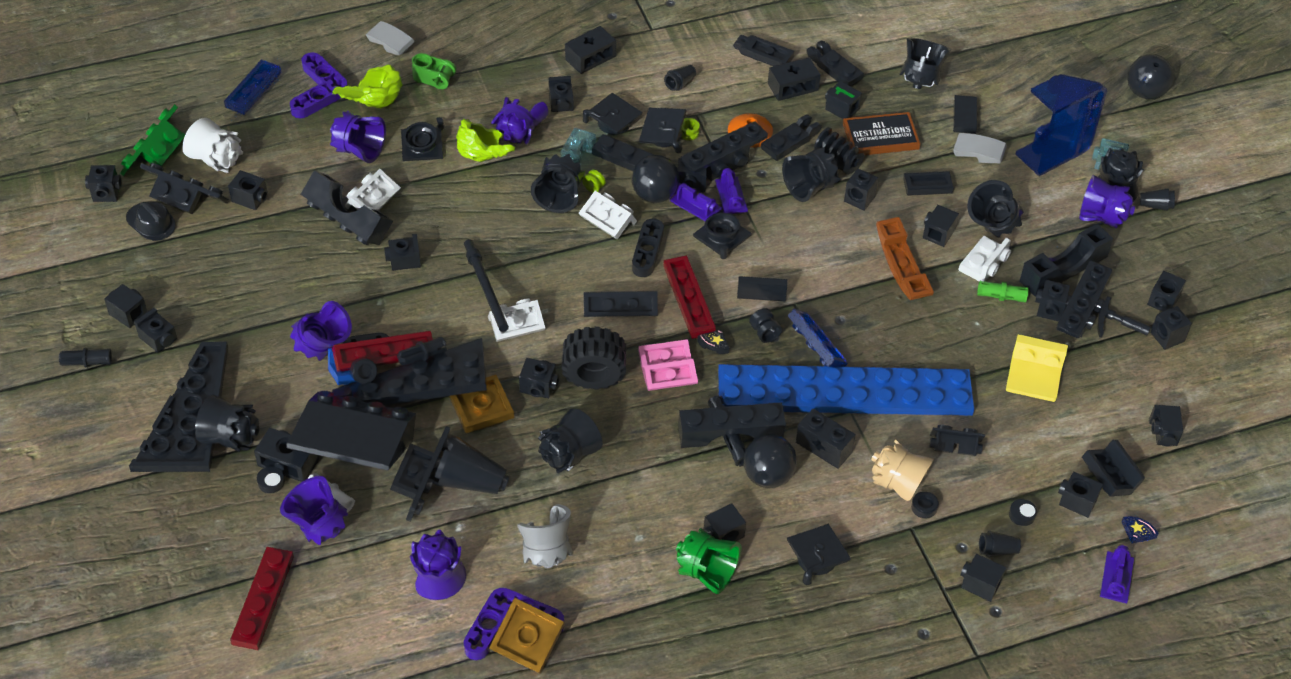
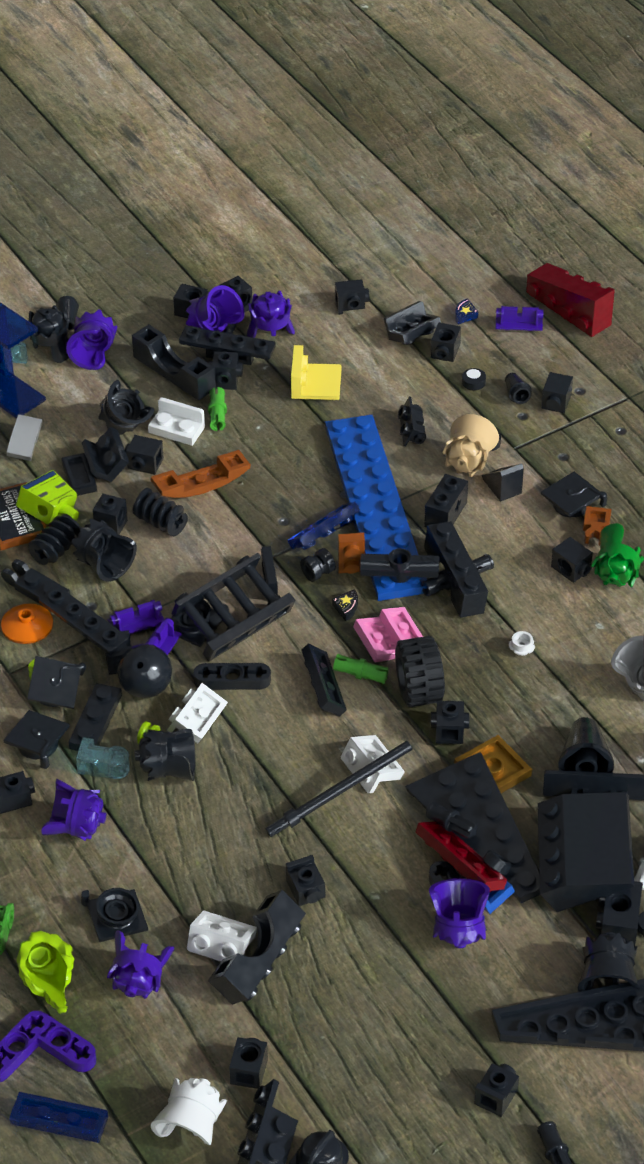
camera: 100 degrees left, 5 degrees down
black brick [104,284,147,328] -> none
lime hair [456,119,515,162] -> none
black hat [538,408,603,473] -> none
dark red plate [663,255,716,339] -> none
black piece [743,434,797,488] -> none
none -> lime torso [16,470,80,524]
none -> black bracket [82,427,129,482]
none -> black piece [132,488,188,537]
none -> black fence [171,553,296,662]
none -> dark purple hat [186,285,245,332]
none -> dark purple hat [247,291,295,338]
none -> bright green pin [333,654,389,684]
none -> dark orange plate [338,533,365,574]
none -> black piece [360,548,439,583]
none -> black slope [482,464,524,502]
none -> white plate [509,631,535,656]
none -> dark red wedge [526,263,615,337]
none -> dark orange plate [583,506,612,546]

